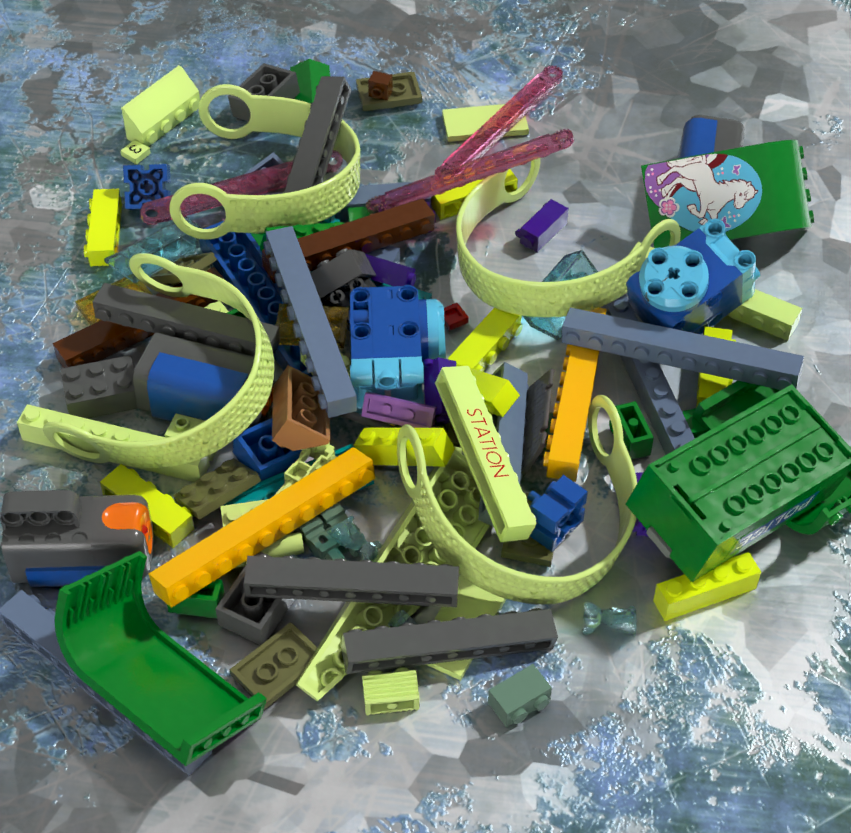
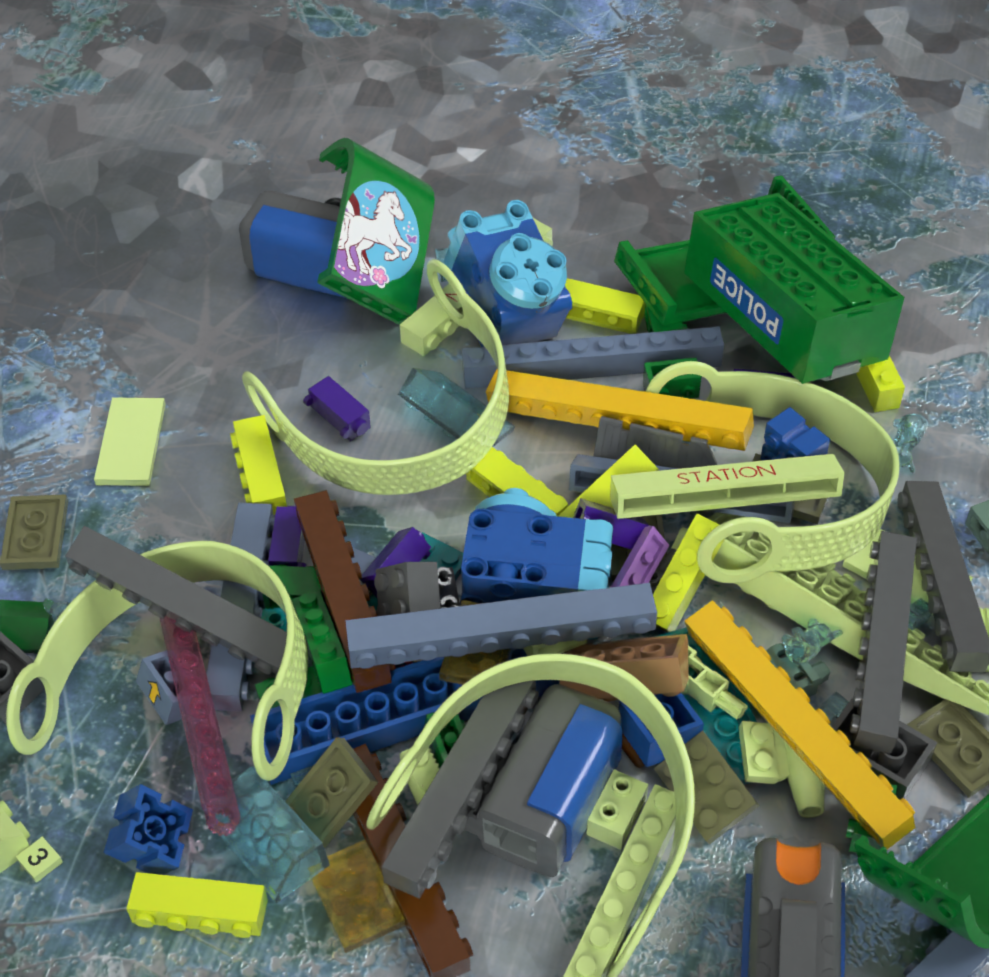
camera: 80 degrees left, 0 degrees up
dark grey brick [60,355,138,419] -> none
neon yellow brick [100,464,194,548] -> none
clear pink plate [366,129,574,215] -> none
reddish brown plate [368,71,393,101] -> none
clear pink plate [435,65,563,185] -> none
red plate [444,303,469,331] -> none
sand blue brick [562,307,804,390] -> none

